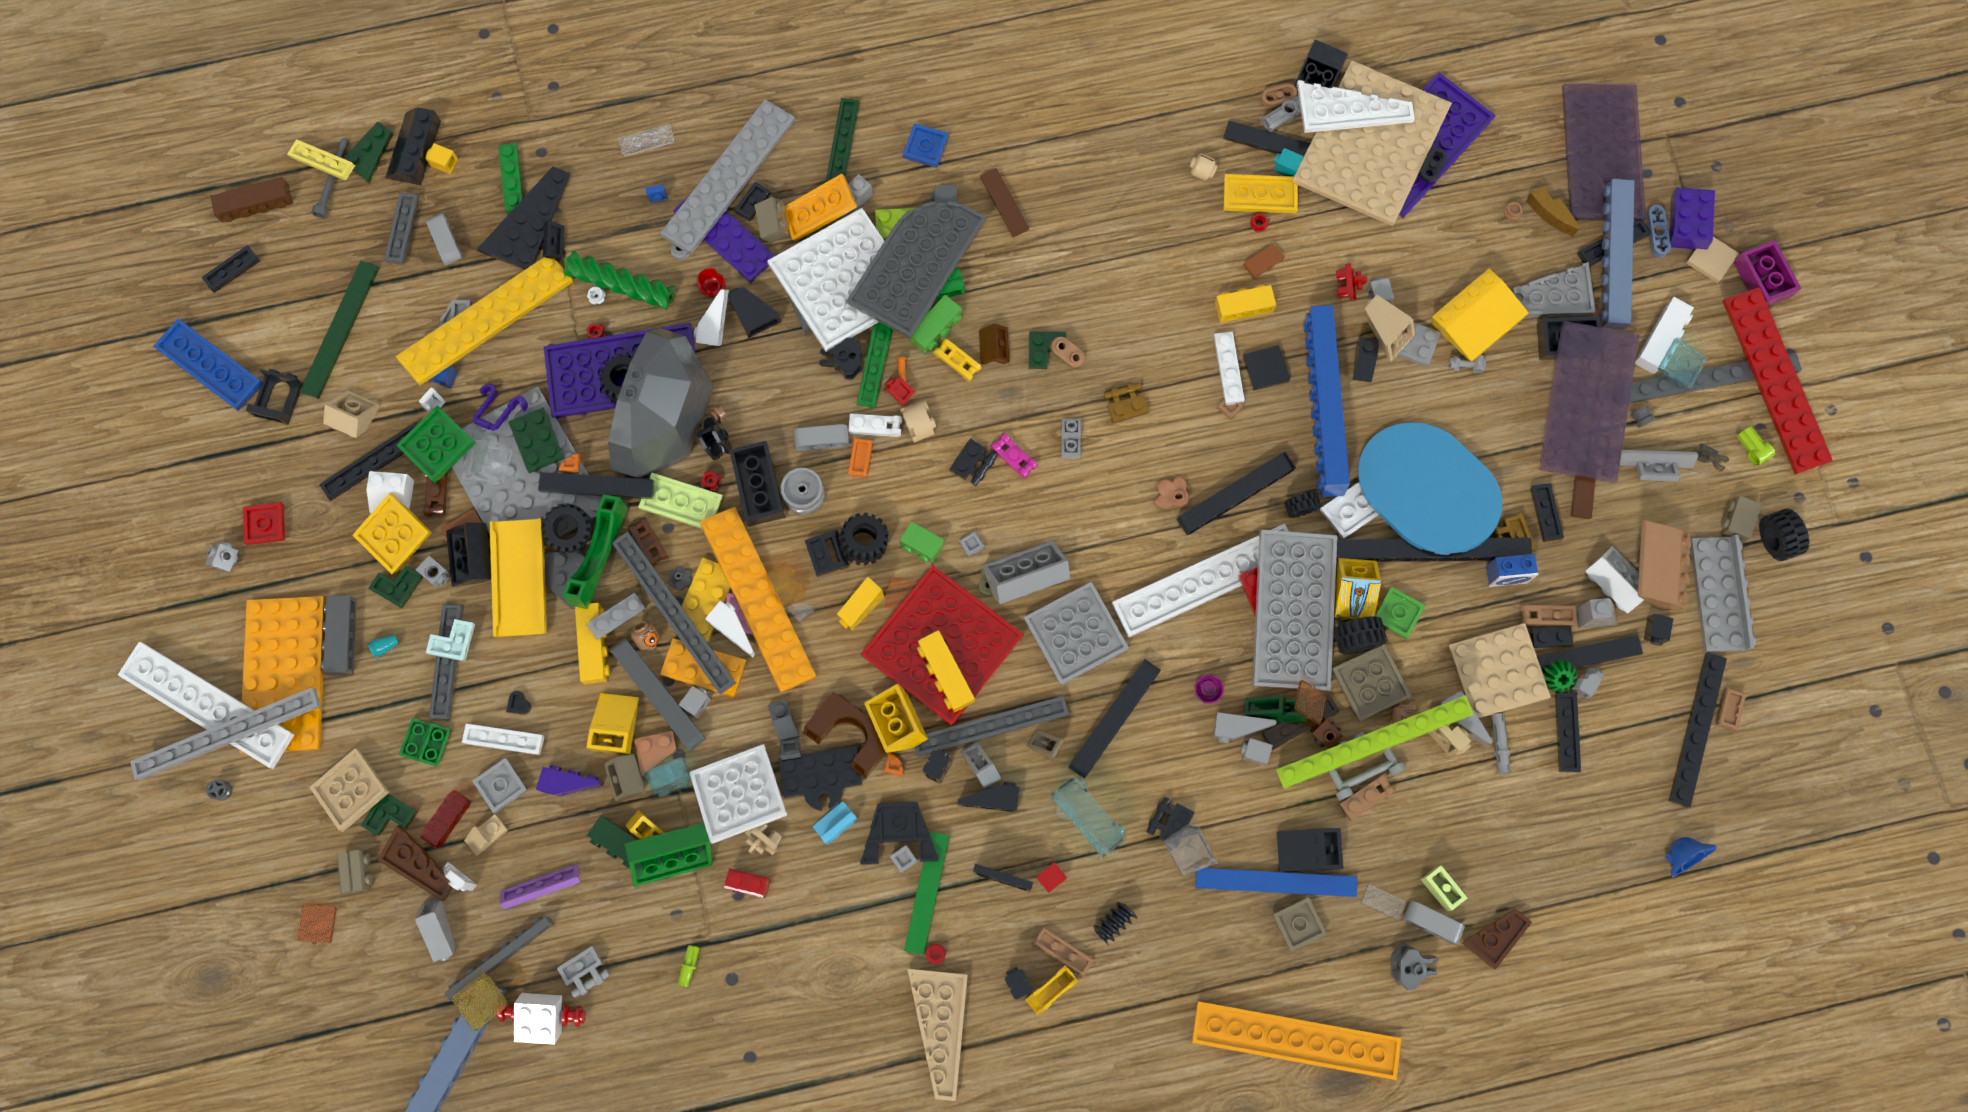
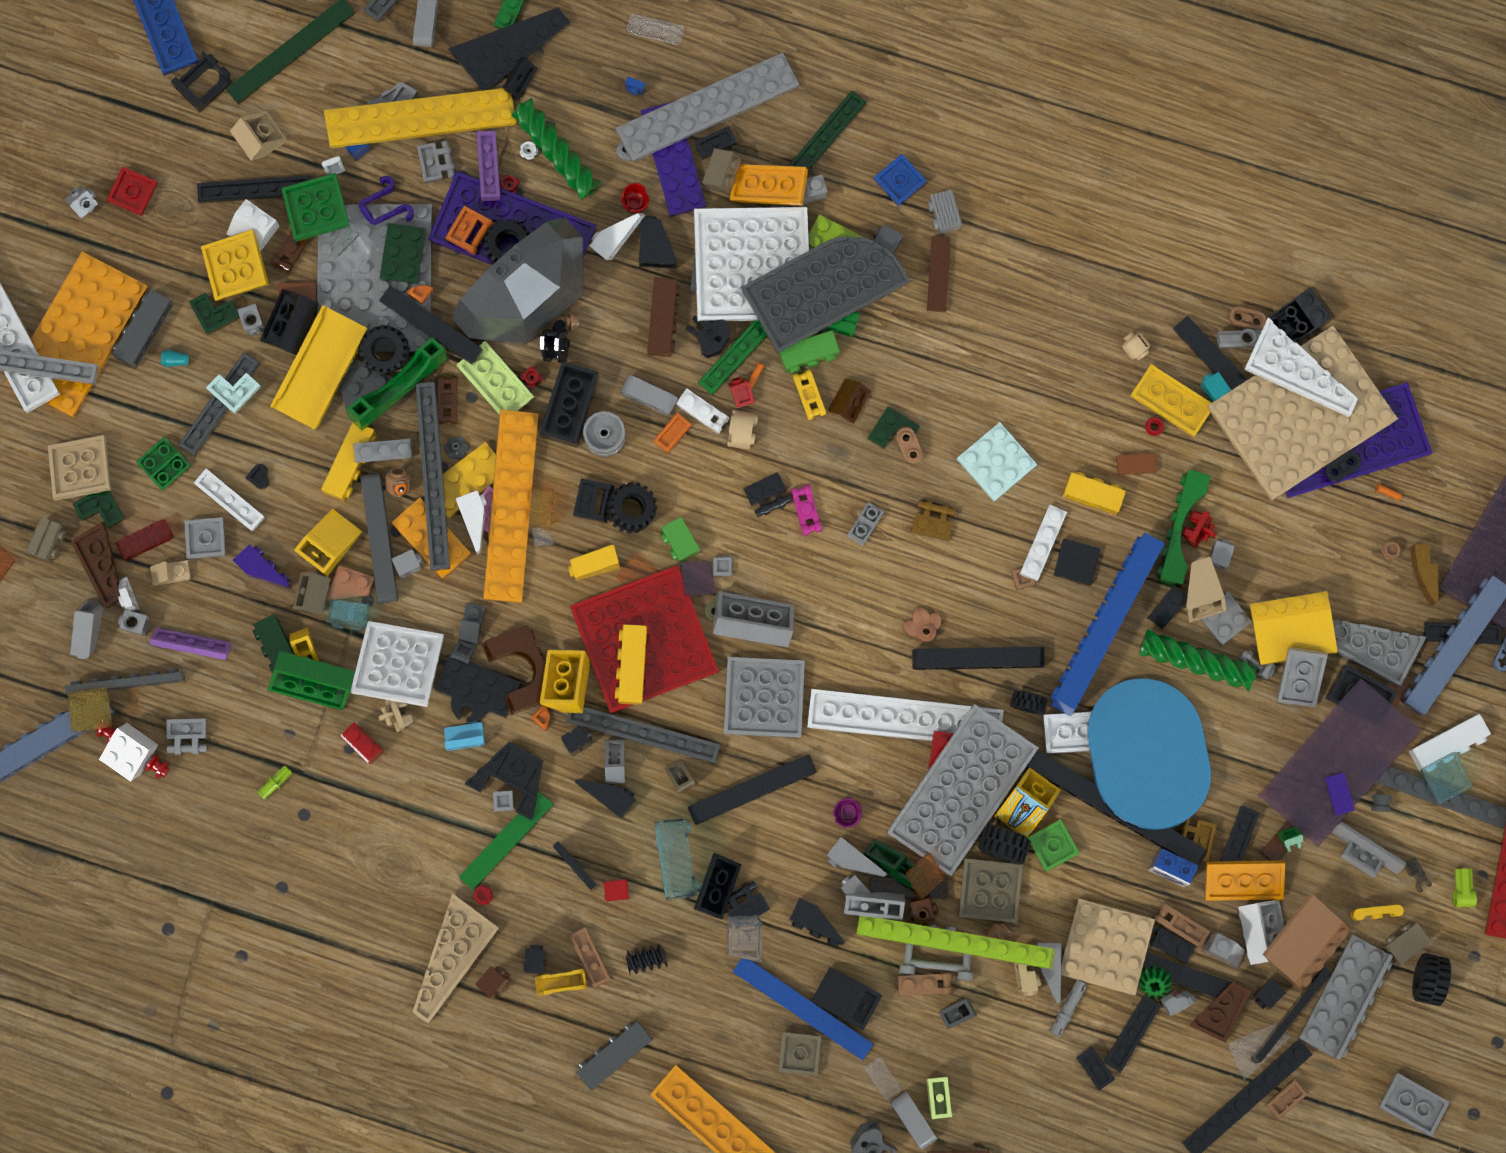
camera: 25 degrees right, 5 degrees up
none -> light grey brick [118,610,151,636]
none -> light grey plate [417,141,456,184]
none -> orange plate [445,206,494,255]
none -> reddish brown brick [475,966,512,999]
none -> medium lavender plate [476,131,500,201]
none -> dark grey brick [576,1021,652,1091]
none -> reddish brown brick [647,277,680,357]
none -> piece [680,560,715,597]
none -> black slope [694,853,742,920]
none -> black slope [789,898,844,947]
none -> light grey slope [844,892,905,920]
none -> light grey brick [927,190,962,234]
none -> dark grey slope [939,998,977,1029]
none -> light aqua plate [956,422,1037,502]
none -> black plate [1076,1046,1115,1091]
none -> green piece [1139,629,1257,692]
none -> green arch [1156,469,1211,587]
none -> reddish brown wing [1190,981,1251,1043]
none -> light orange plate [1205,860,1285,901]
none -> clear wing [1227,1021,1290,1080]
none -> black tile [1250,968,1330,1064]
none -> light grey plate [1277,647,1328,708]
none -> green tile [1278,826,1304,852]
none -> dark purple tile [1324,772,1355,815]
none -> yellow plate [1349,905,1404,921]
none -> orange piece [1375,482,1403,500]
none -> light grey plate [1378,1073,1450,1137]

